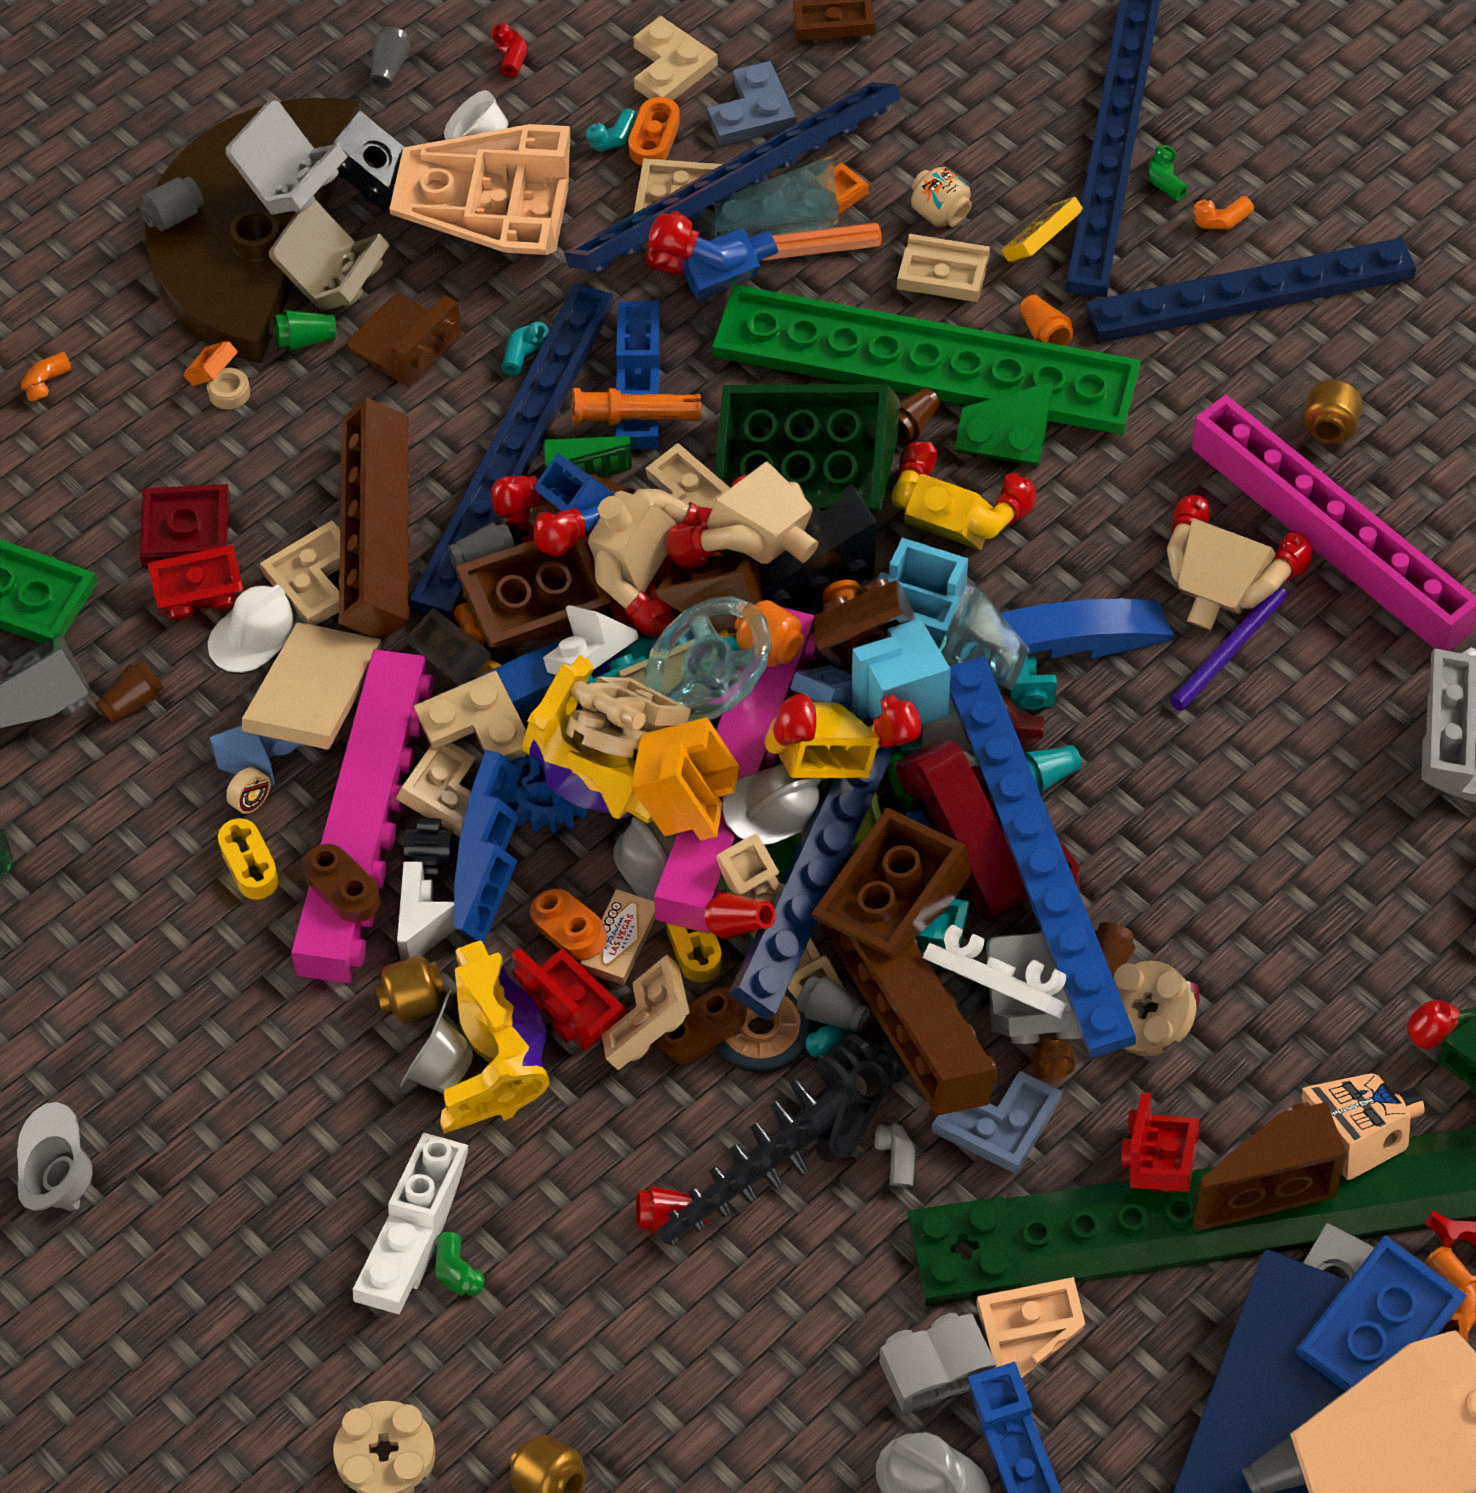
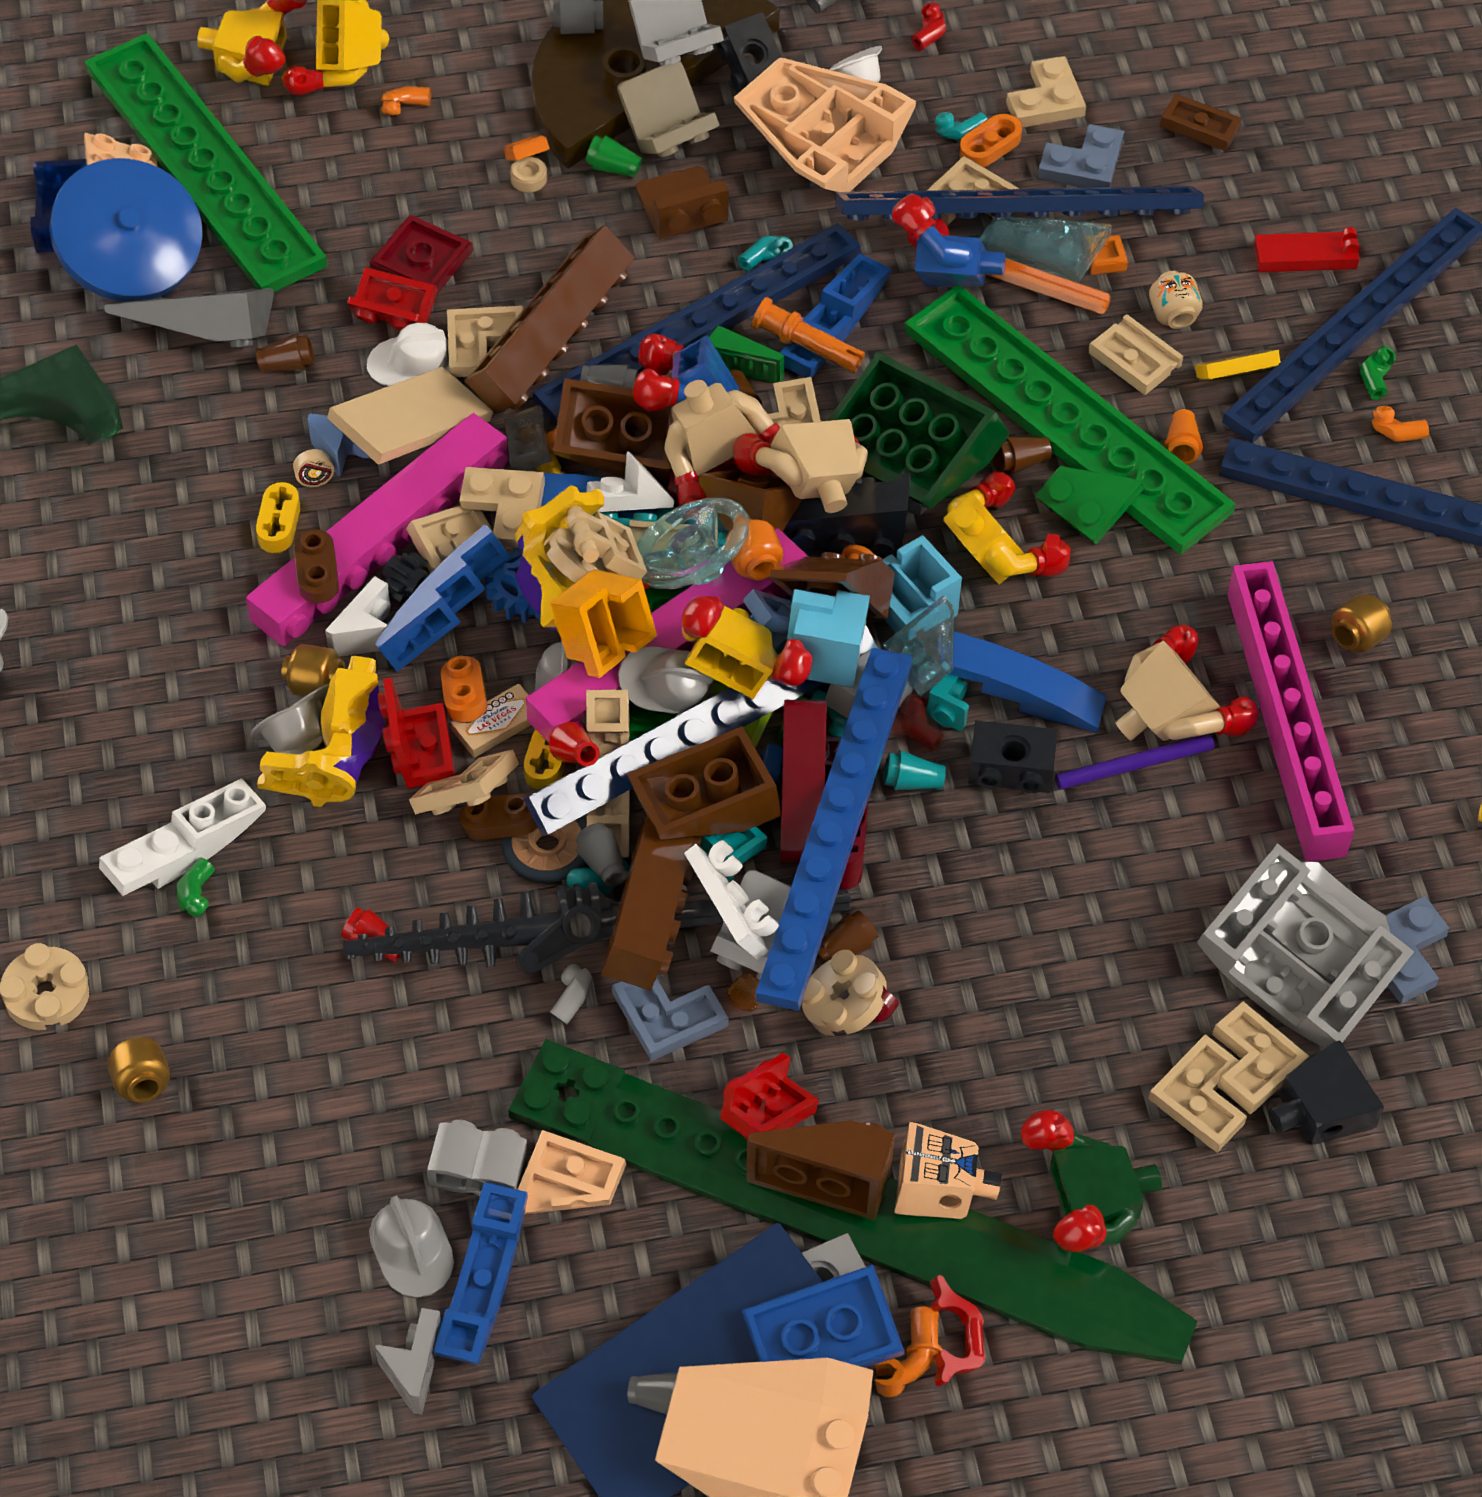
camera: 30 degrees right, 0 degrees up
none -> black brick [968,720,1058,793]
none -> red hinge [1253,227,1360,272]

